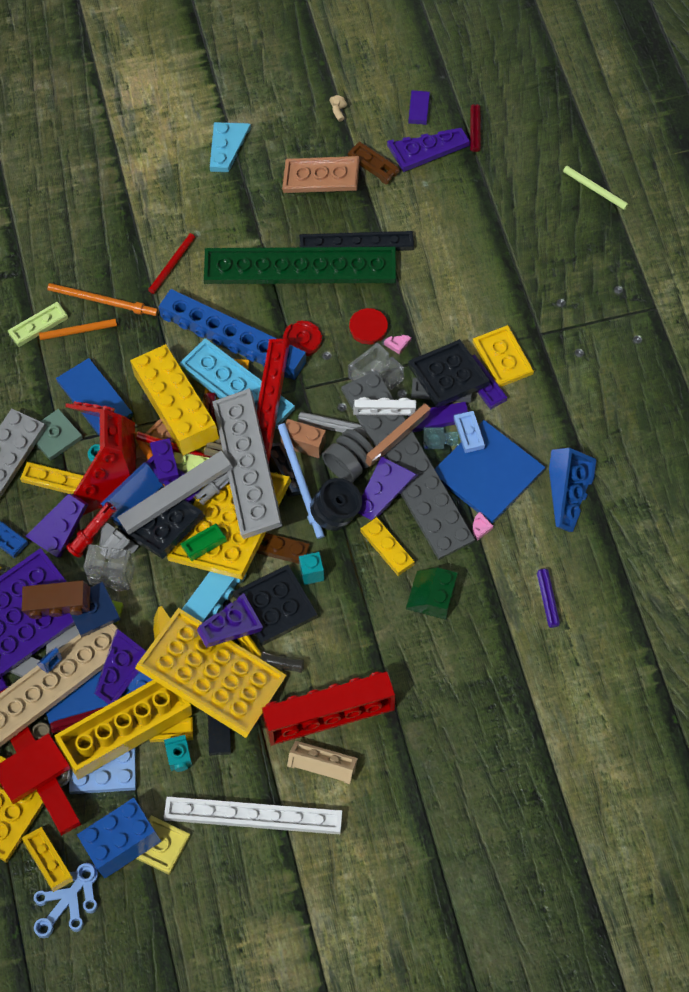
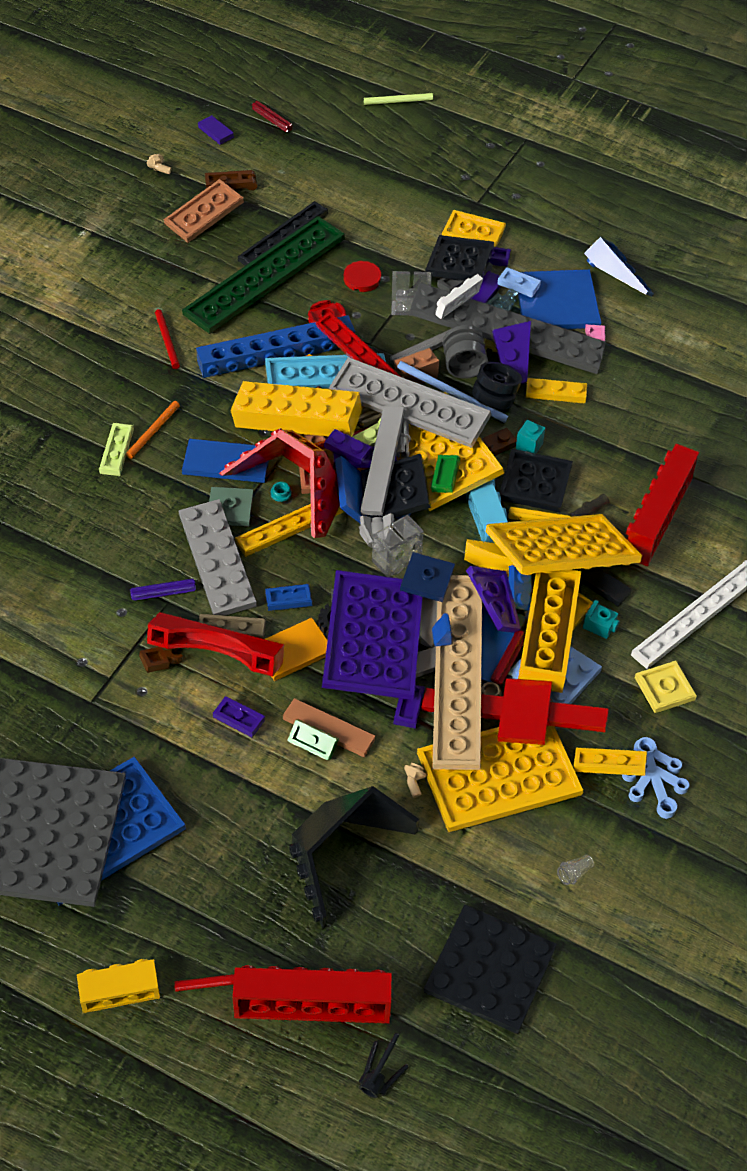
camera: 50 degrees left, 10 degrees down
reddish brown brick [22,580,90,619] -> none
dark purple wing [25,494,88,558] -> none
orange bar [47,283,159,316] -> none
red pin [66,502,117,558] -> none
blue brick [77,798,161,879] -> none
dark purple wing [197,593,263,648] -> none
medium azure wing [210,122,251,172] -> none
tan container [287,741,358,784] -> none
nougat tile [366,404,431,467] -> none
bright pink tile [384,335,411,355] -> none
dark purple wing [387,128,470,172] -> none
dark green slope [406,567,458,620] -> none
dark purple axle [537,569,560,628] -> none

